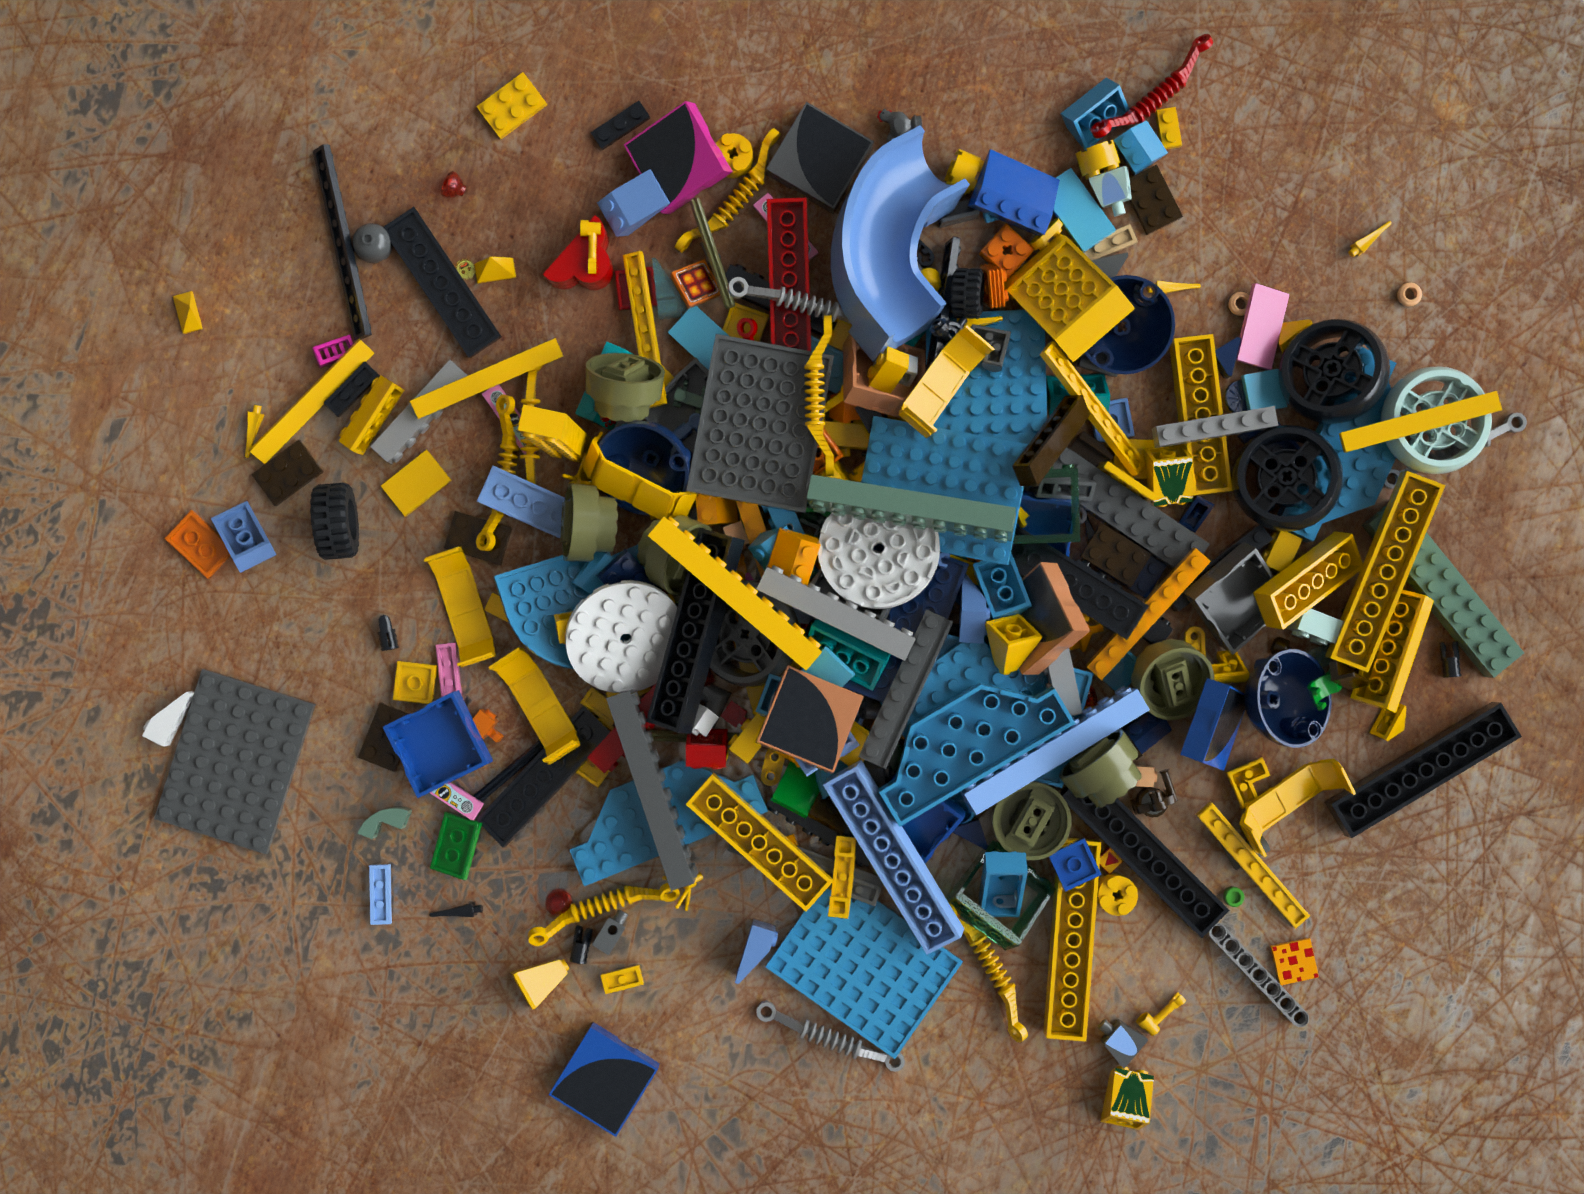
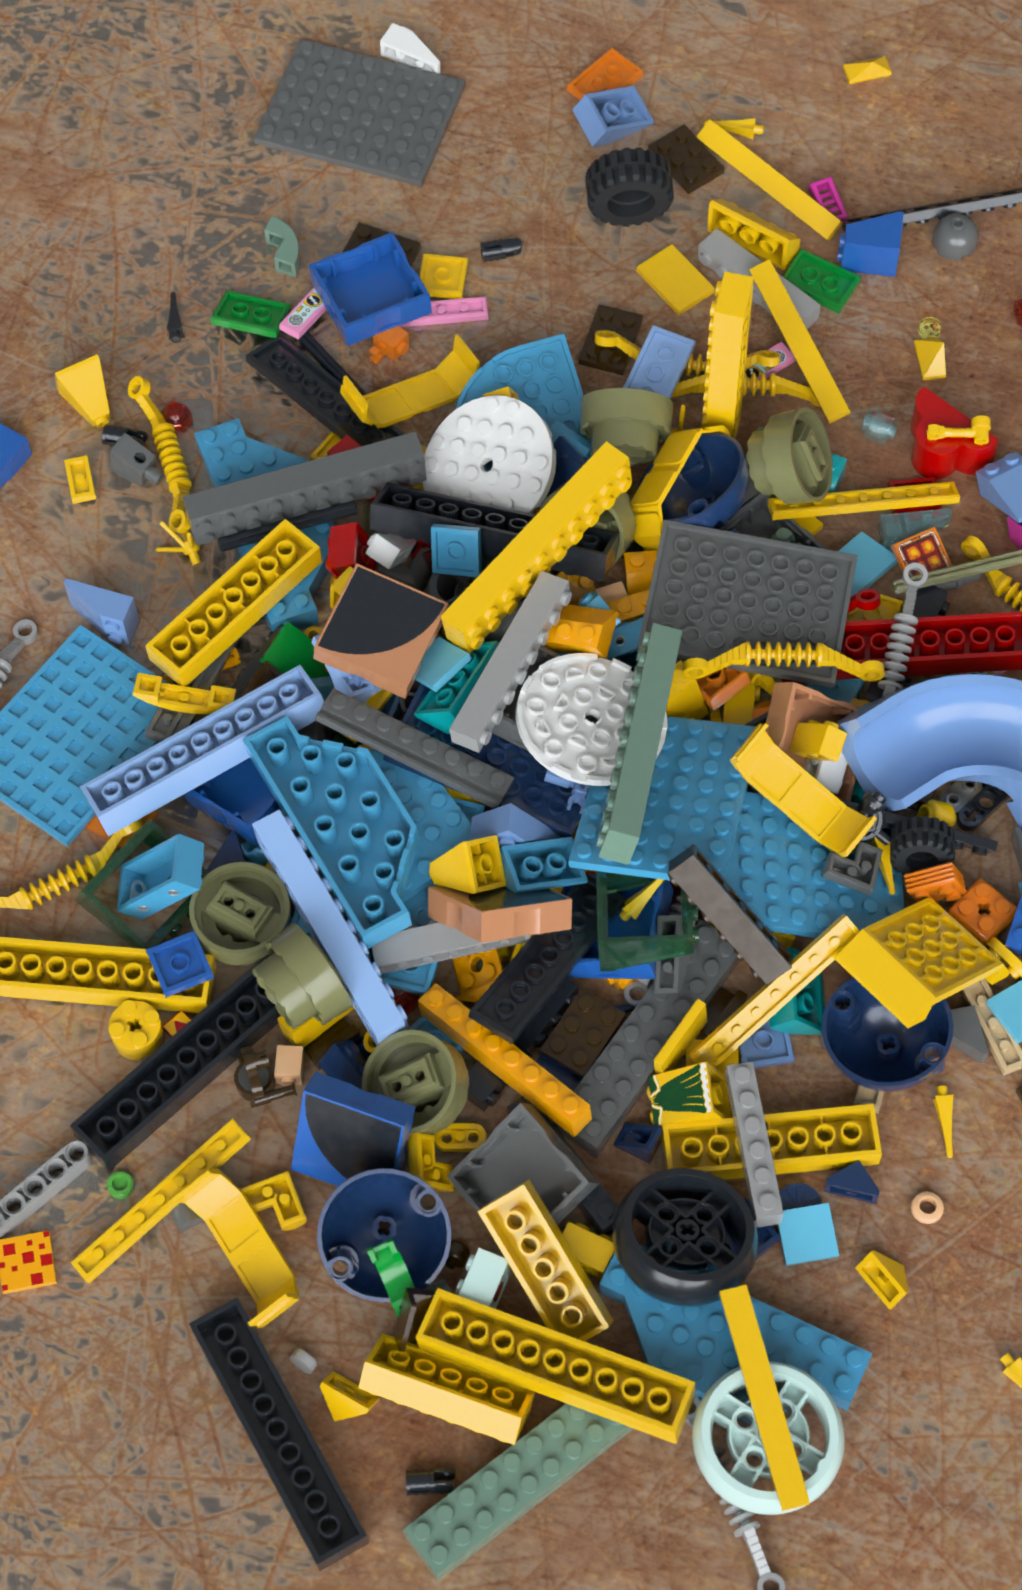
camera: 90 degrees right, 25 degrees down
black plate [324,361,380,417] -> none
light blue plate [369,864,392,925] -> none
black plate [383,207,502,358] -> none
yellow windscreen [424,547,496,668] -> none
bright pink tile [1236,283,1289,370] -> none
black wheel [1278,319,1390,424] -> none
light nougat piece [1397,282,1422,307] -> none
none -> black axle [217,501,358,552]
none -> light grey tile [289,1349,317,1374]
none -> dark azure plate [431,523,482,577]
none -> green tile [782,249,862,314]
none -> blue slope [837,212,904,277]
none -> clear light blue head [861,410,897,444]

